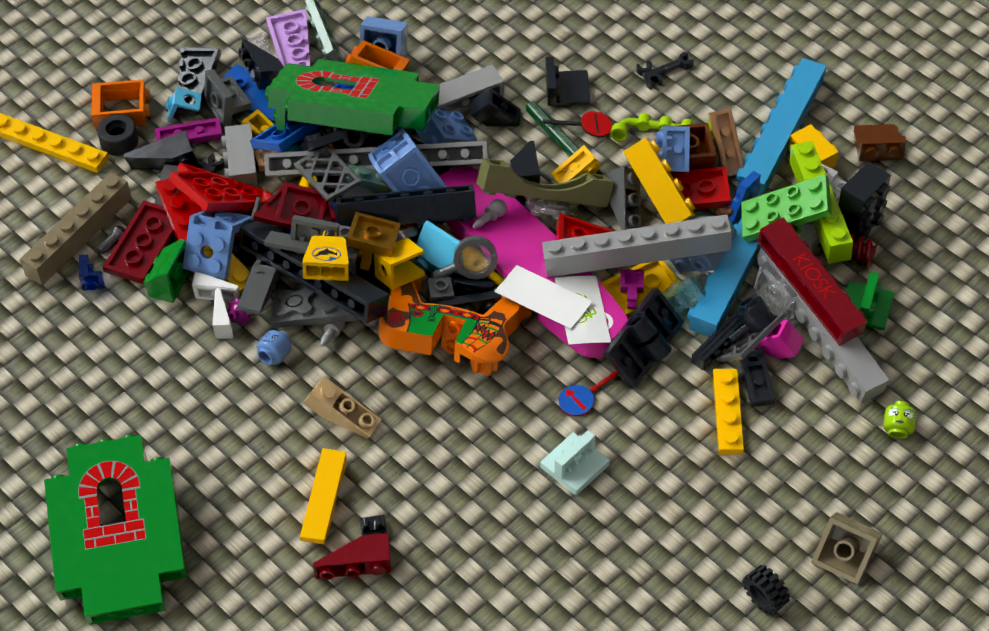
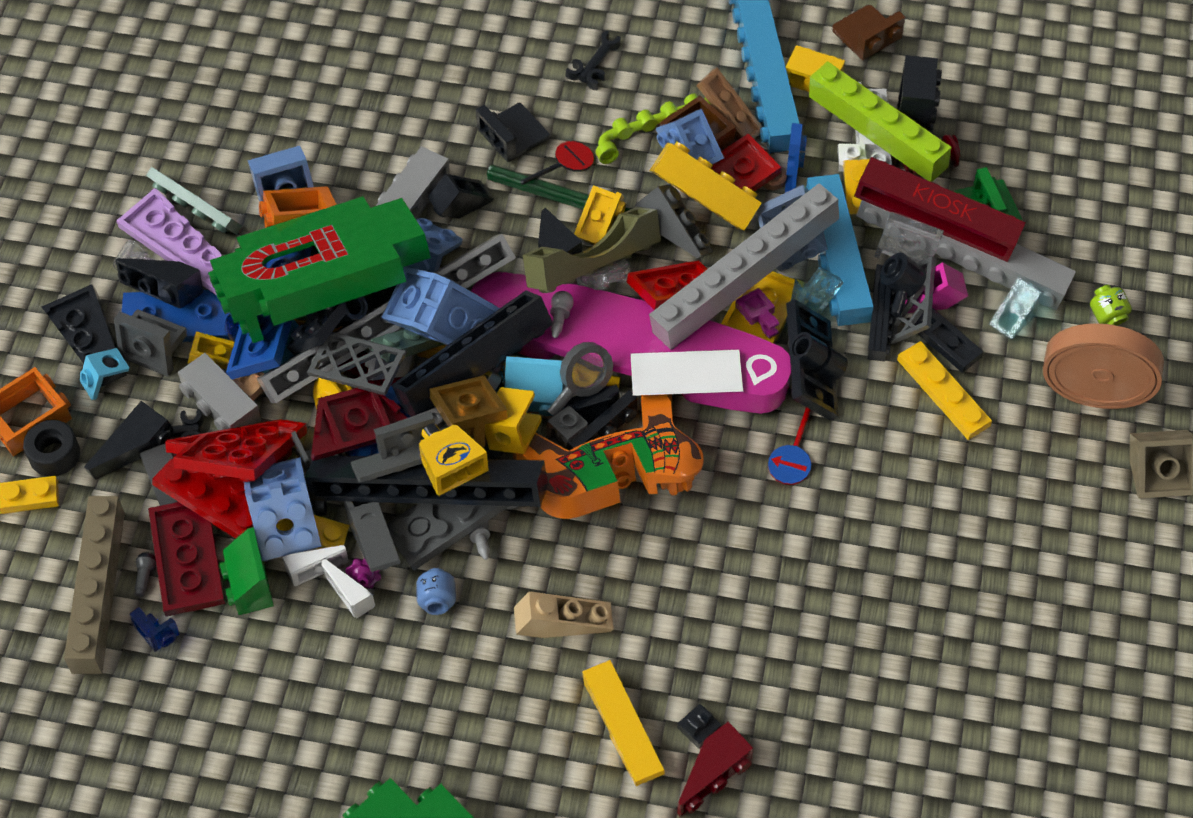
camera: 35 degrees left, 5 degrees up
magenta plate [155,118,222,144] -> none
light aqua bracket [540,430,610,496] -> none
white sticker [555,276,611,345] -> none
bright green plate [741,174,832,242] -> none
black tyre [742,565,790,615] -> none
none -> clear light blue slope [989,277,1045,339]
none -> nougat brick [1043,324,1164,409]

